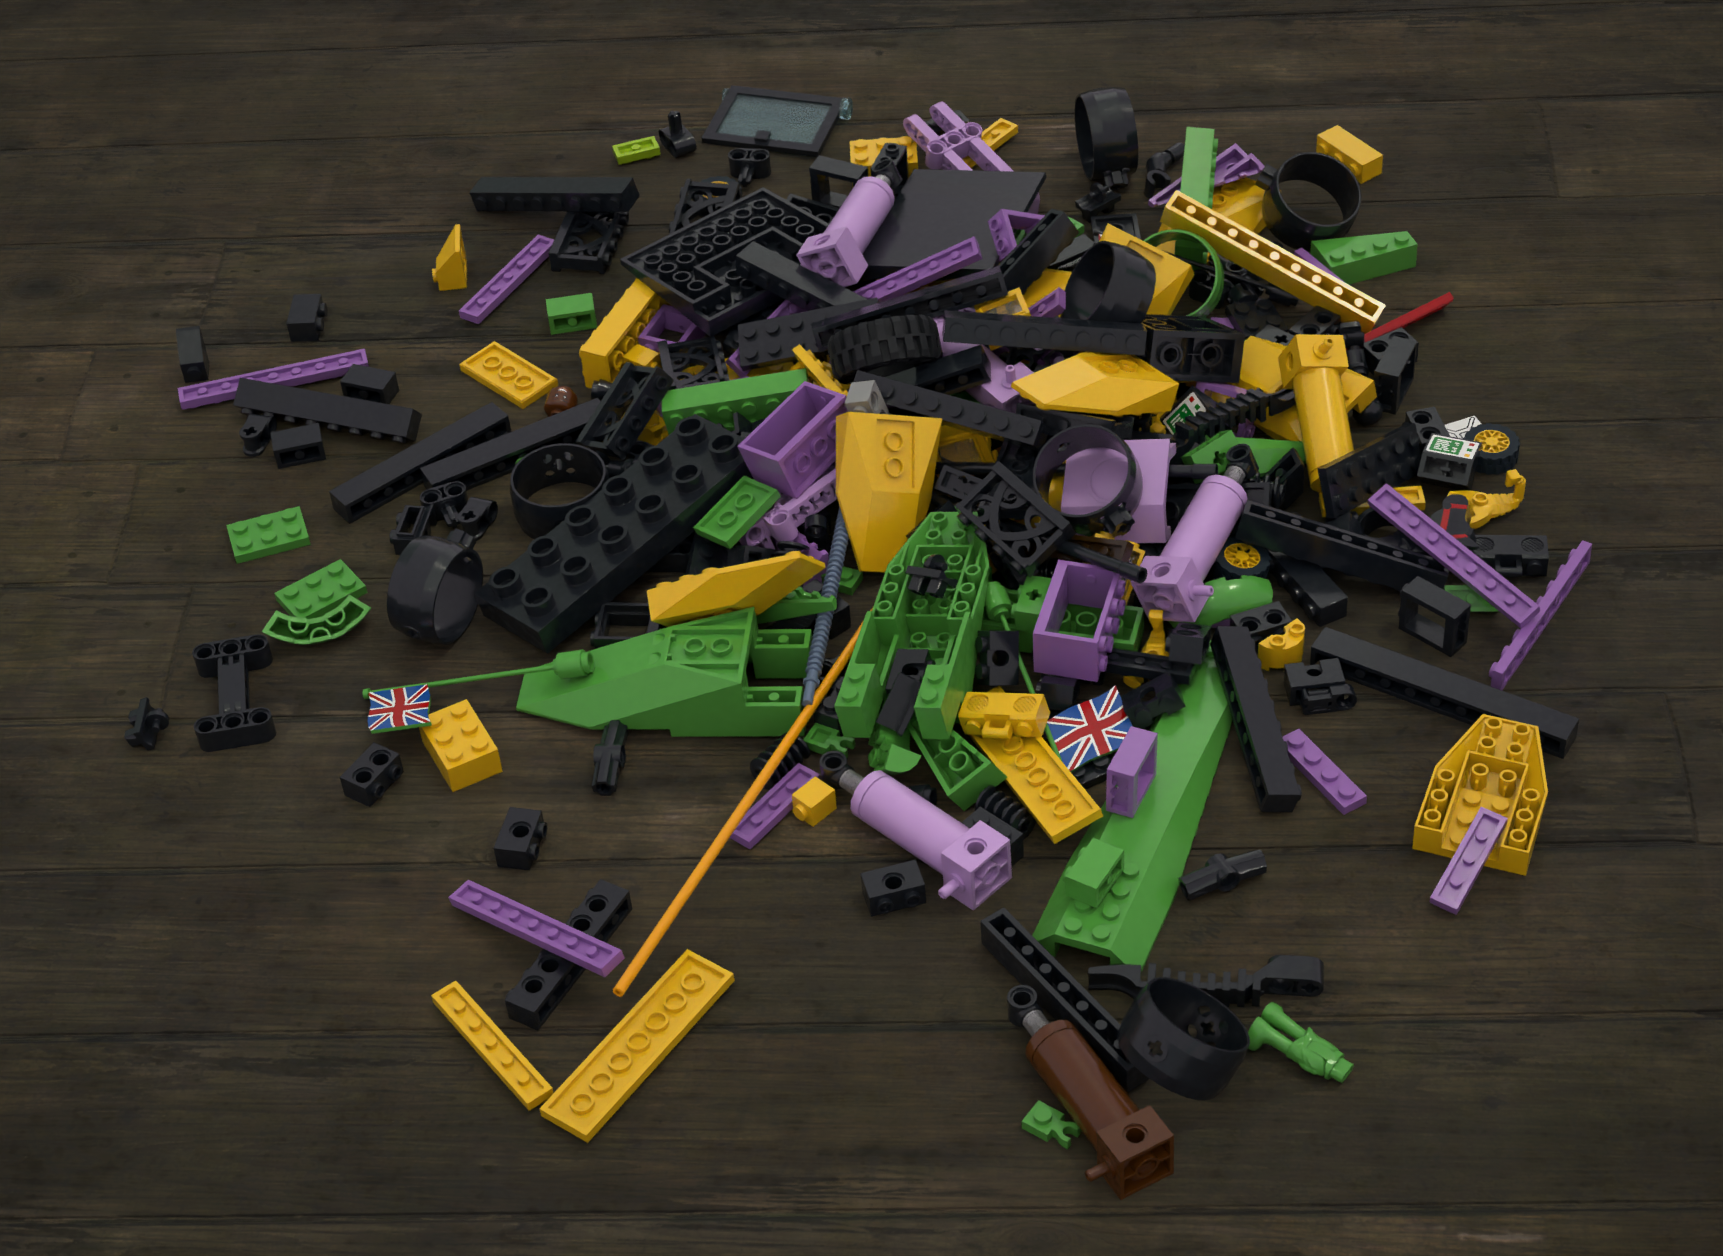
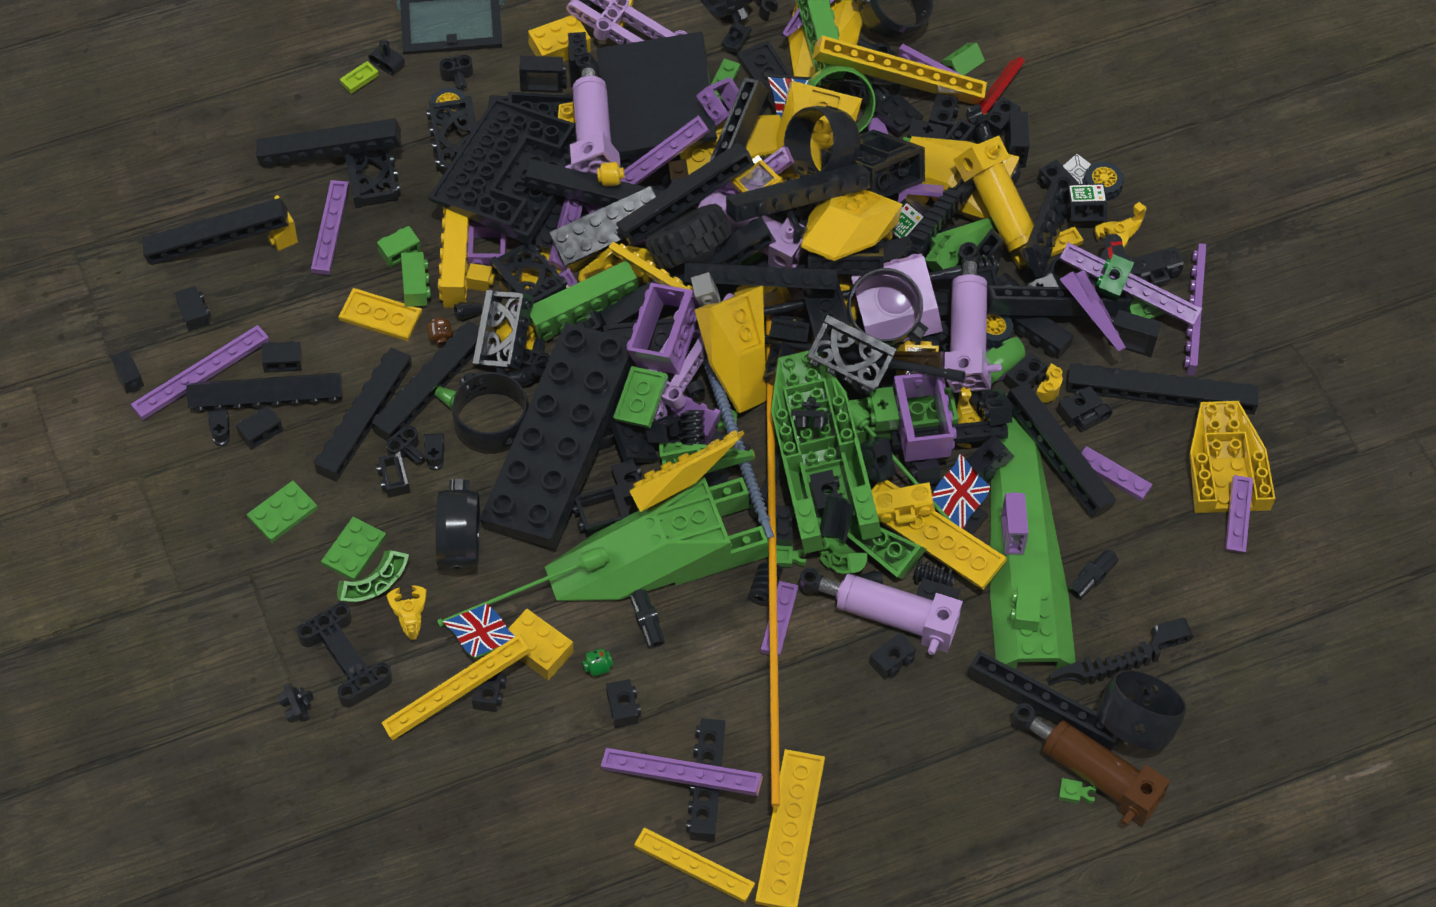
camera: 30 degrees left, 15 degrees up
yellow brick [792,776,837,827] -> none
bright green piece [1248,1002,1354,1083] -> none
bright green wedge [1311,231,1418,285] -> none
none -> black brick [142,198,289,265]
none -> yellow plate [381,634,531,741]
none -> yellow animal [387,586,427,640]
none -> bright green brick [401,252,430,307]
none -> green head [582,648,613,677]
none -> yellow head [597,162,625,187]
none -> black piece [786,209,807,244]
none -> bright green panel [942,43,985,75]
none -> medium lavender wedge [1060,270,1126,351]
none -> green brick [1096,254,1134,301]

